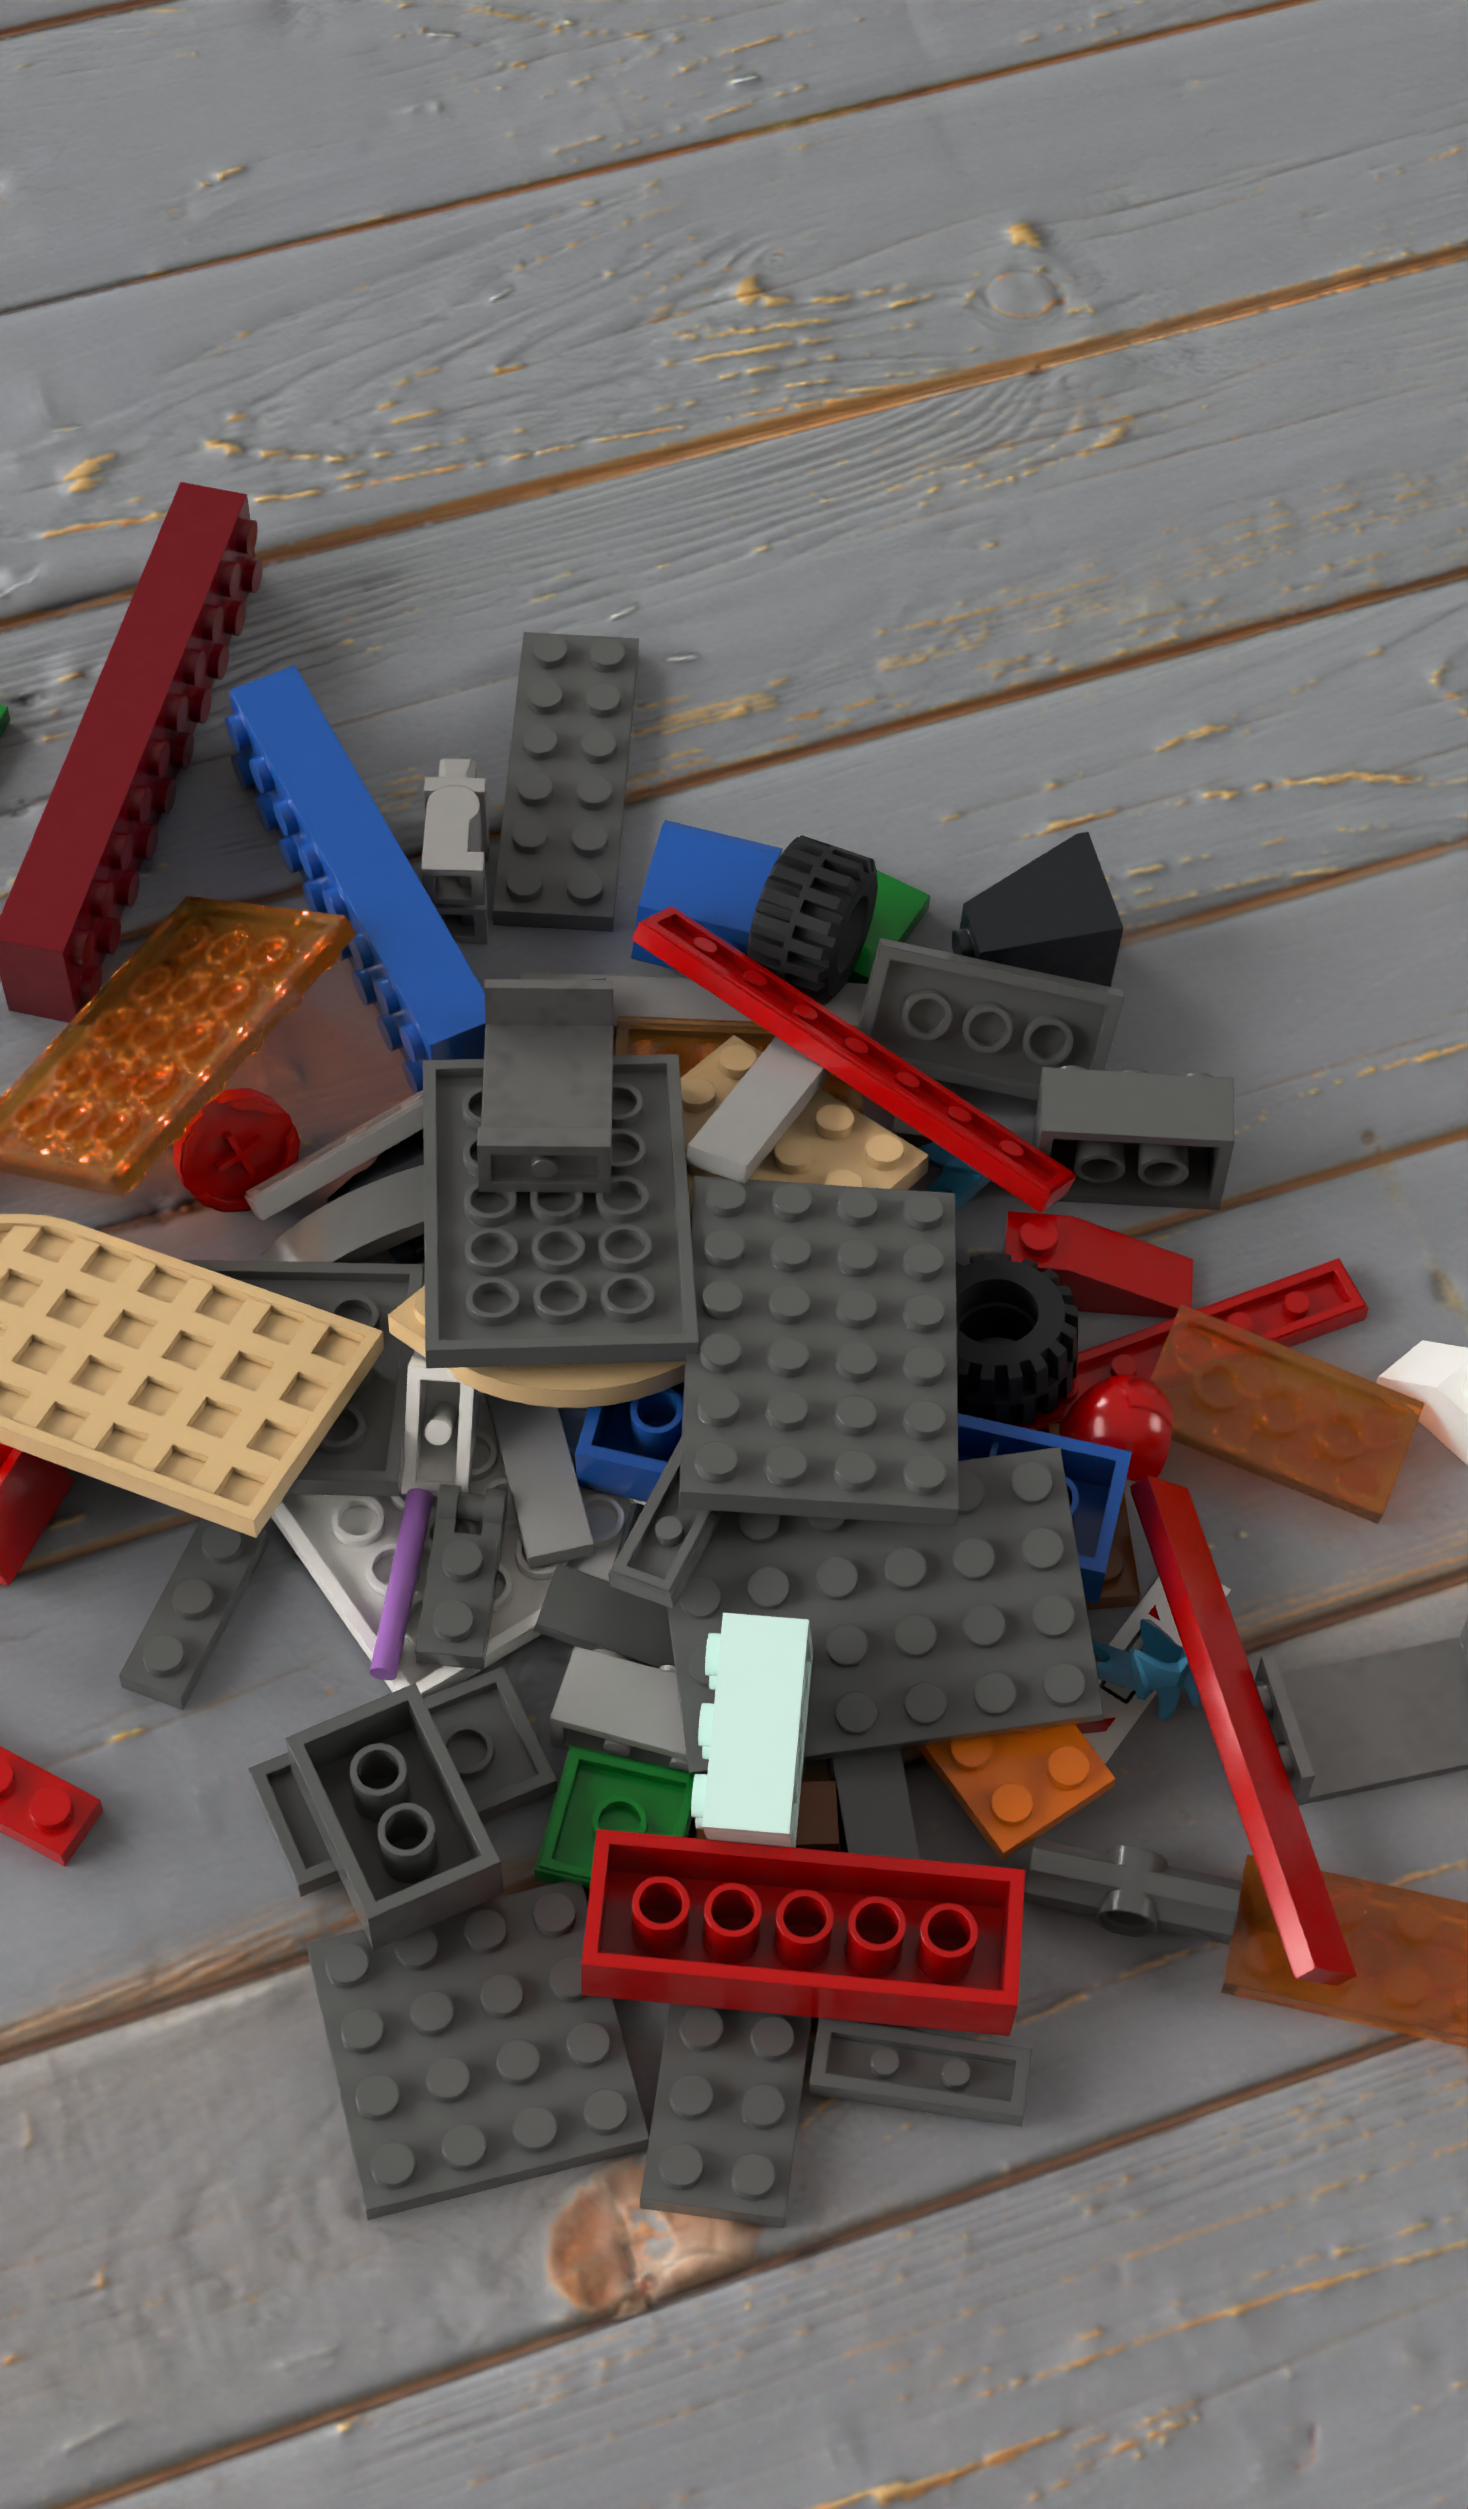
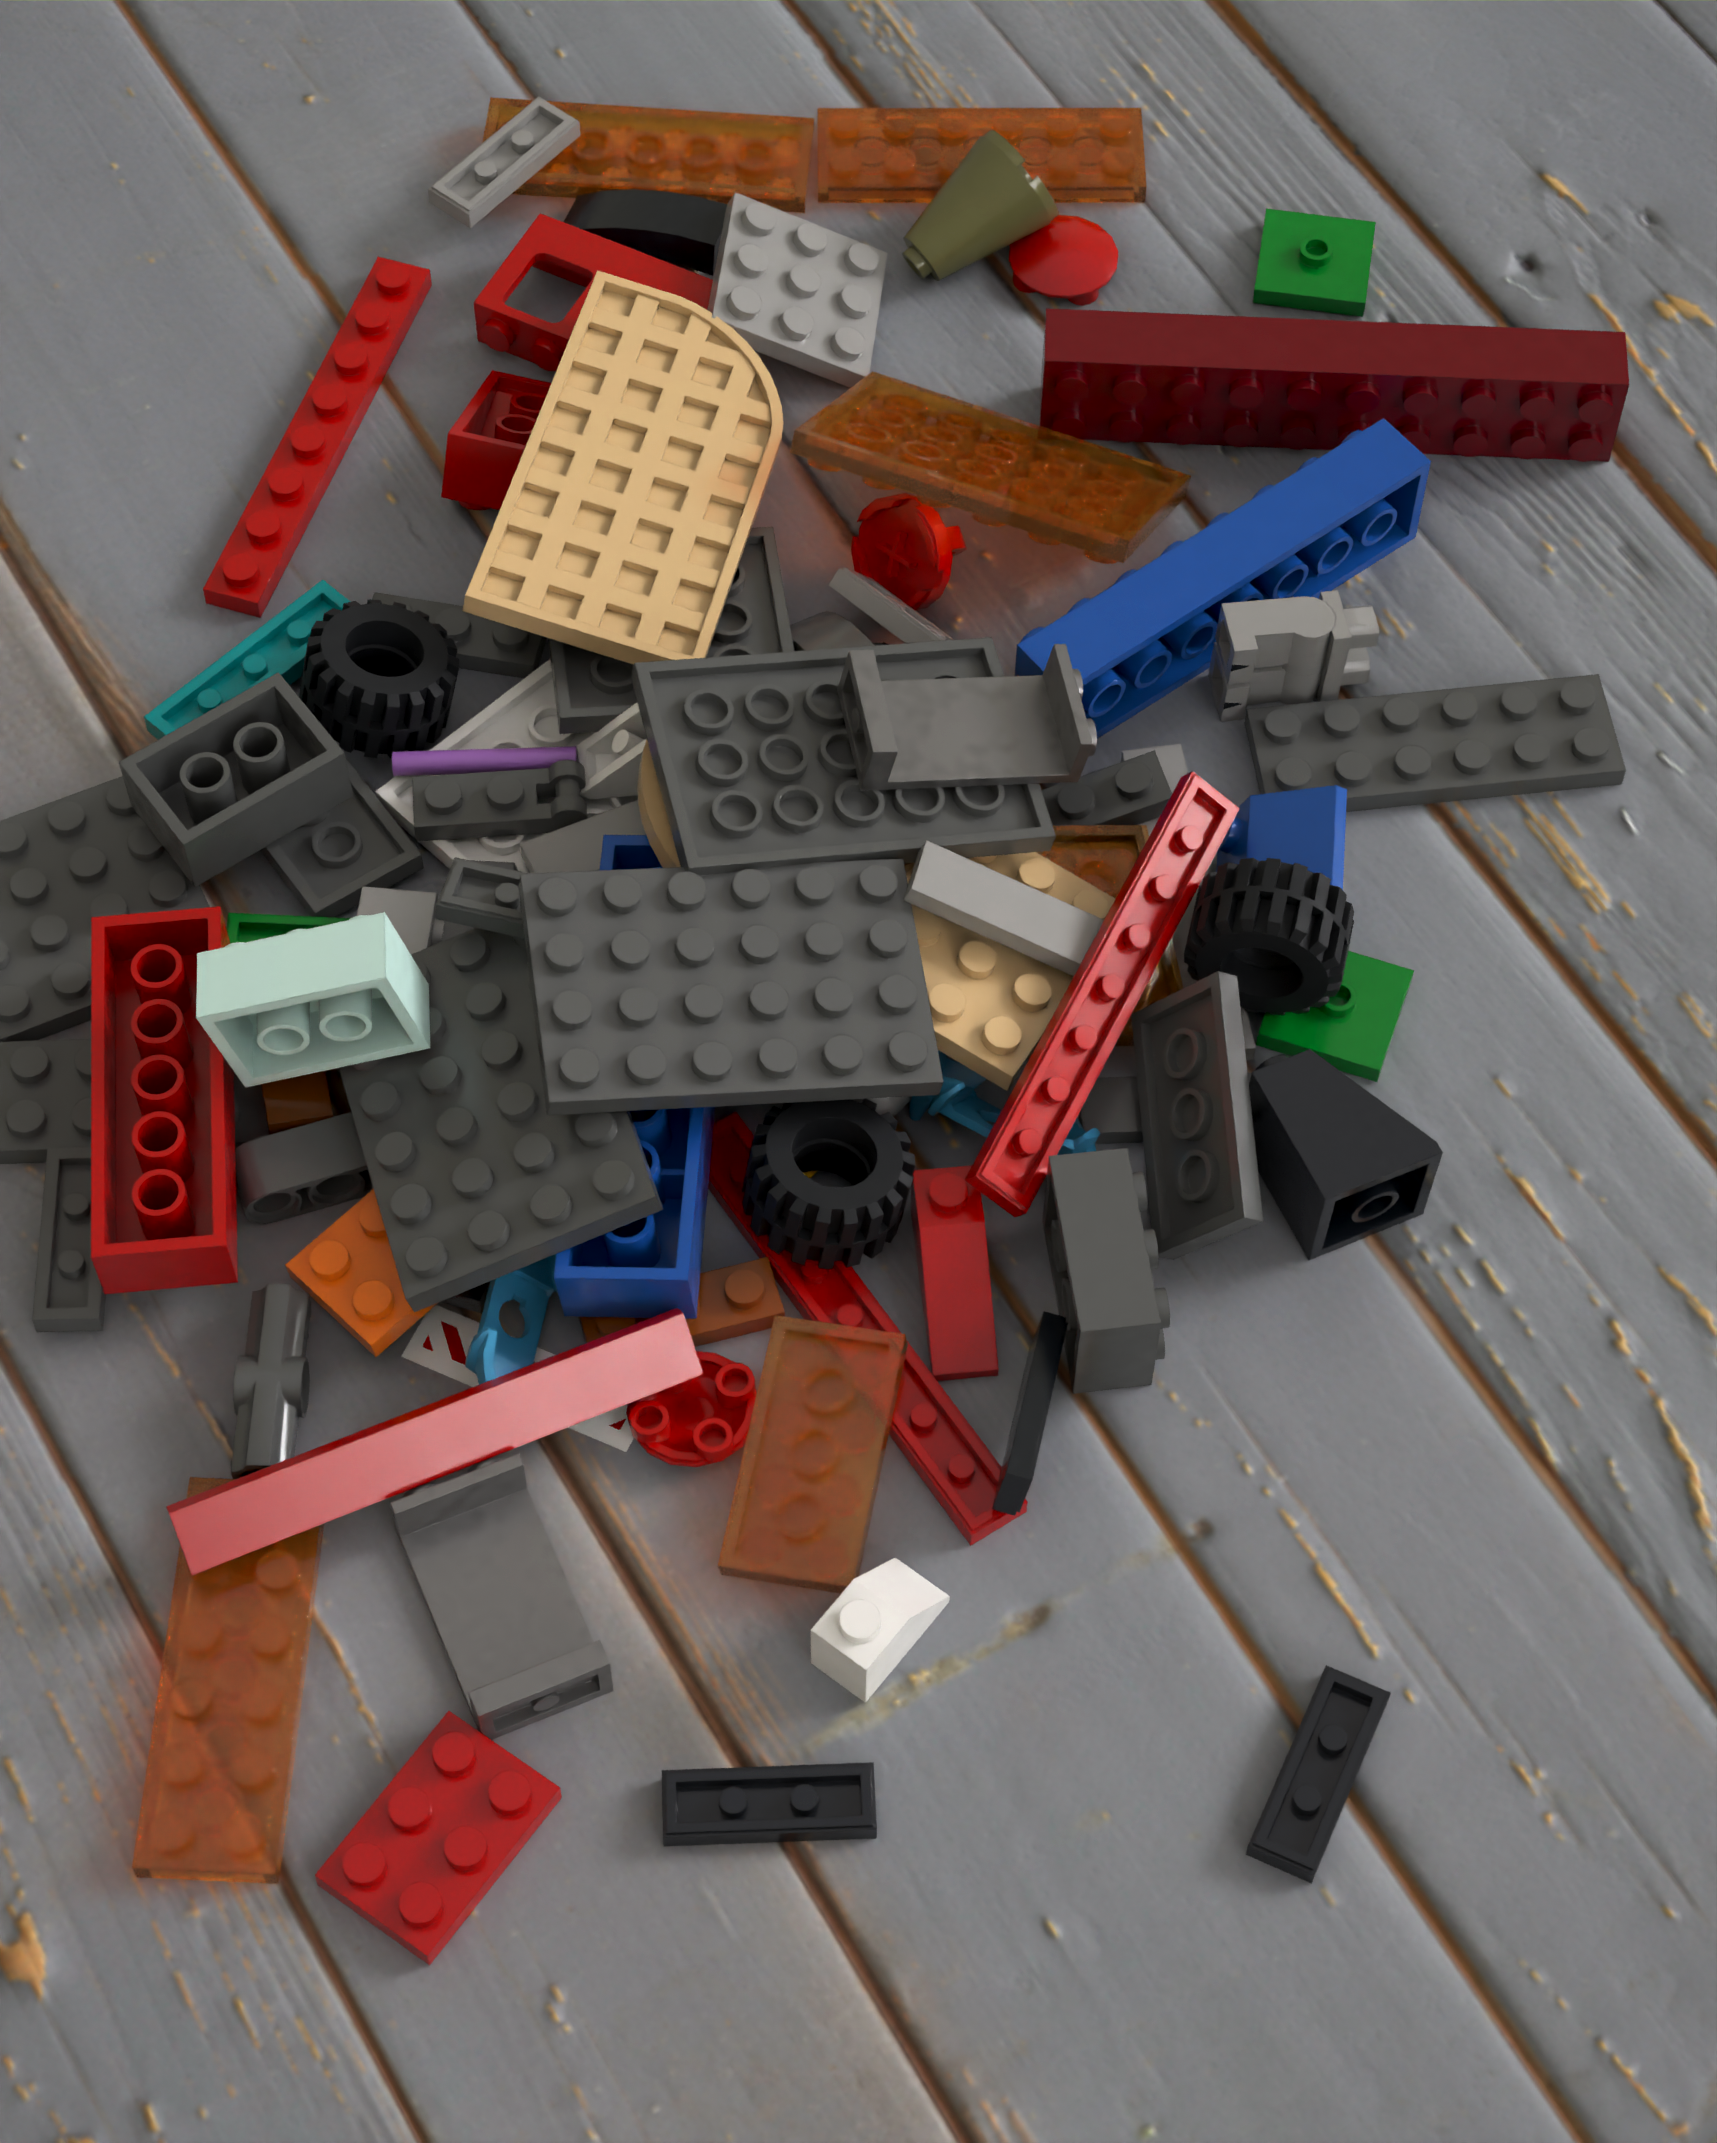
camera: 80 degrees right, 0 degrees up
red helmet [1059,1374,1173,1482] -> none
none -> teal plate [144,580,351,740]
none -> black tyre [299,599,459,759]
none -> red dish [626,1351,760,1467]
none -> black tile [992,1311,1068,1516]

